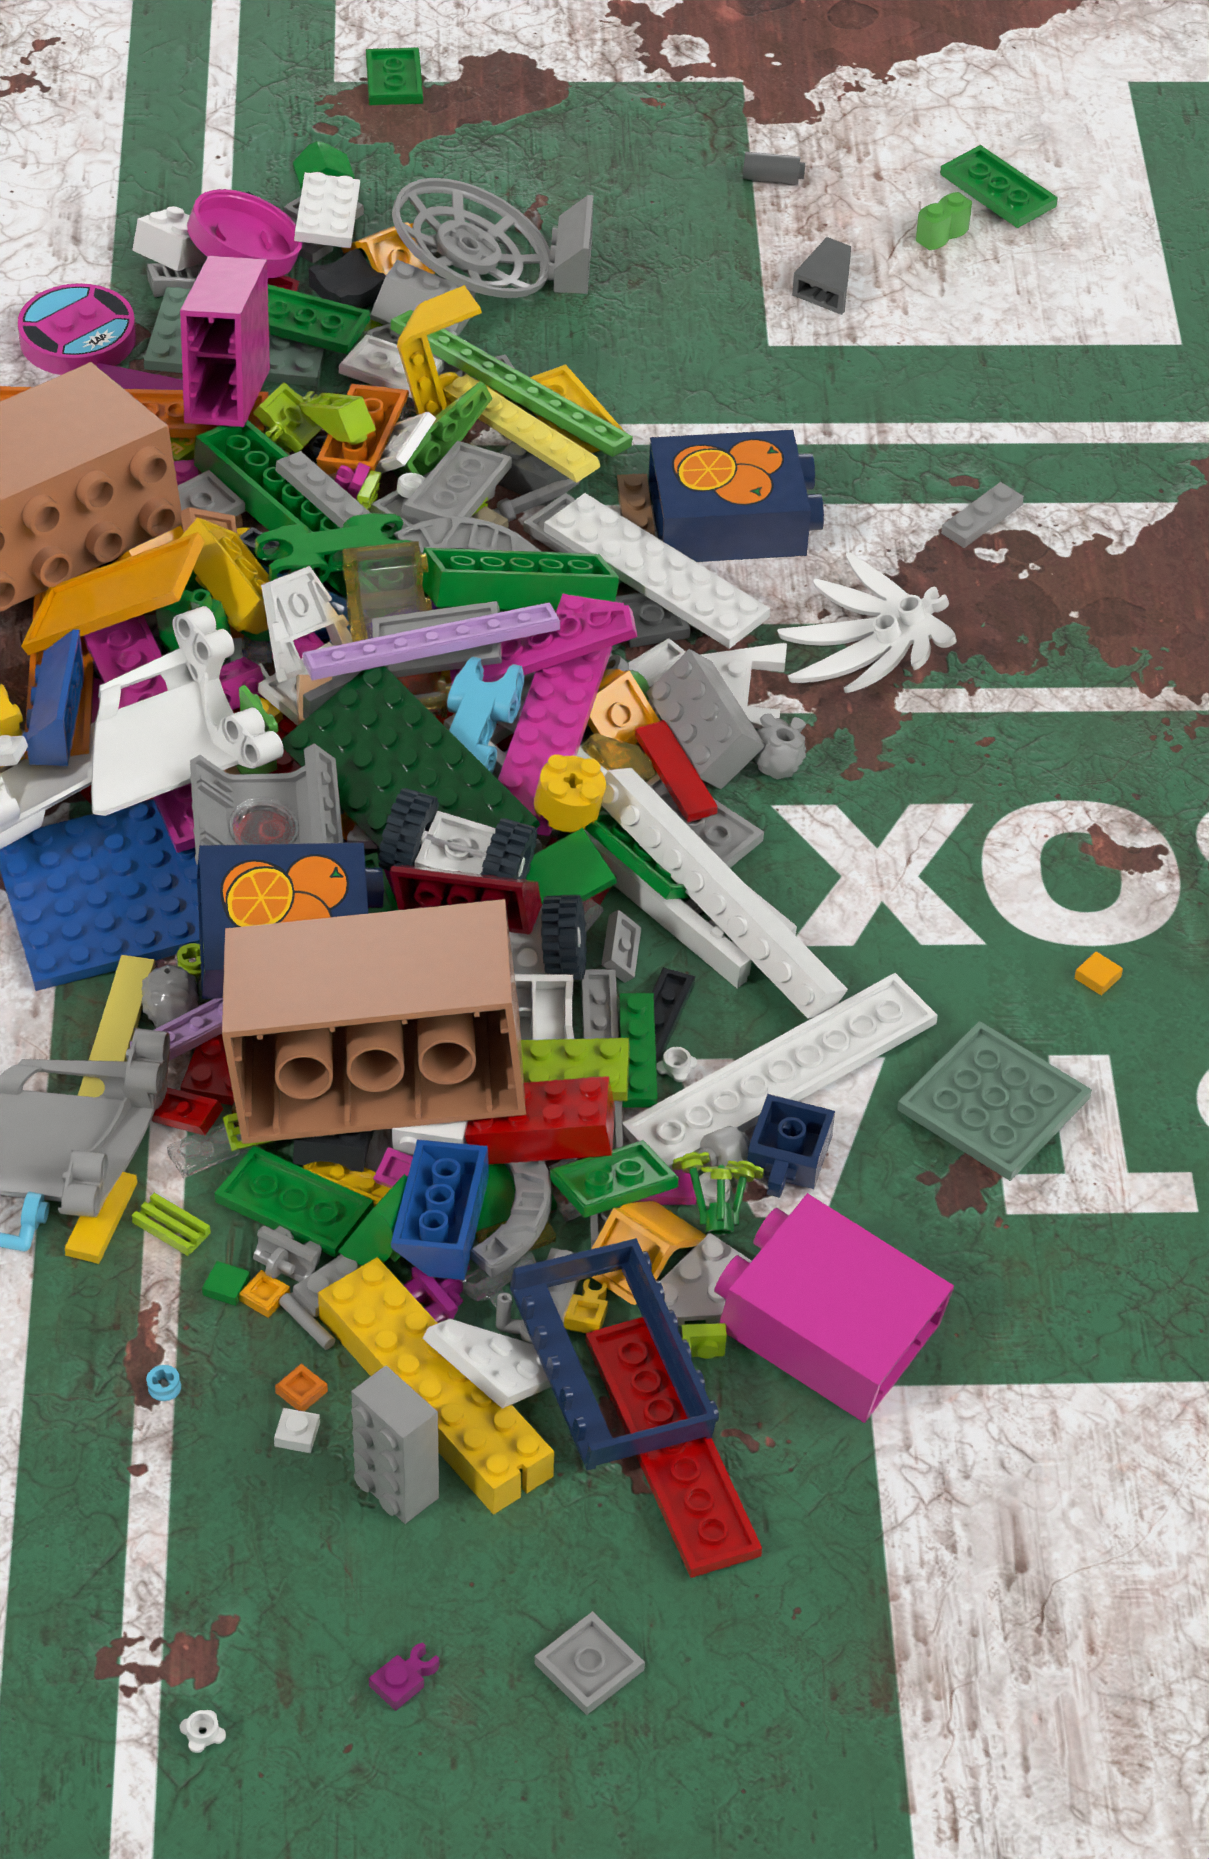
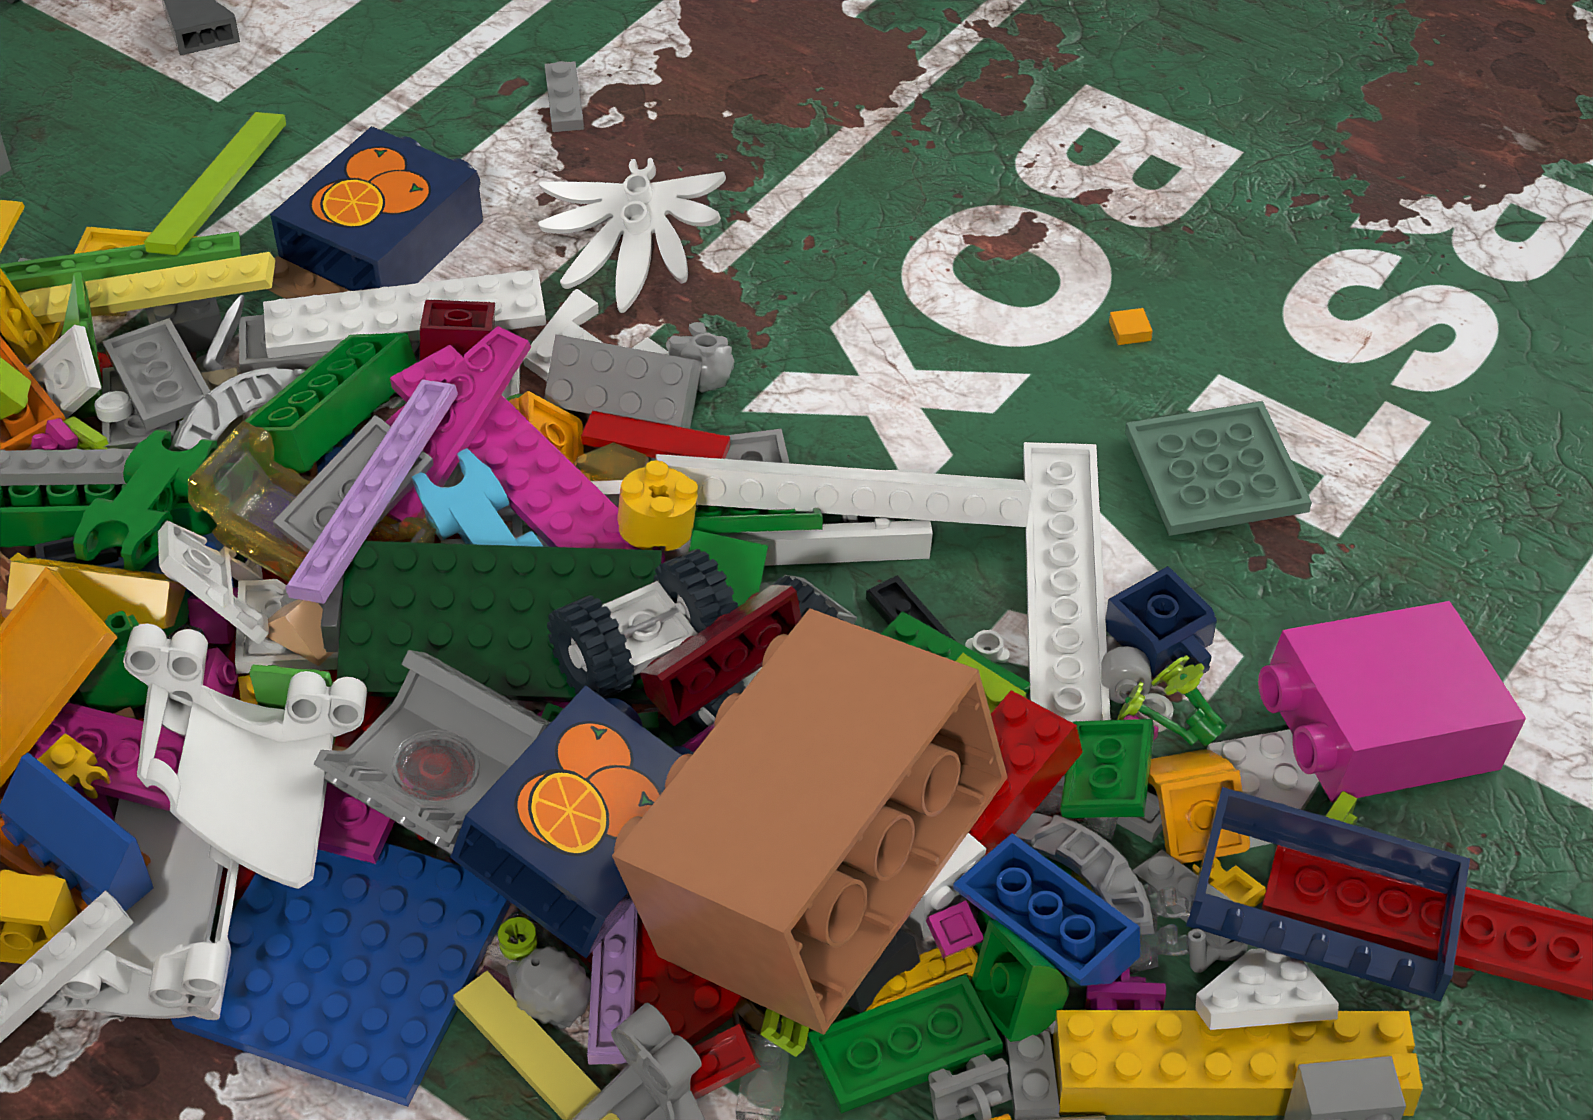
camera: 50 degrees left, 0 degrees up
none -> yellow plate [37,733,111,799]
none -> lime tile [144,112,286,255]
none -> dark red slope [420,299,495,361]

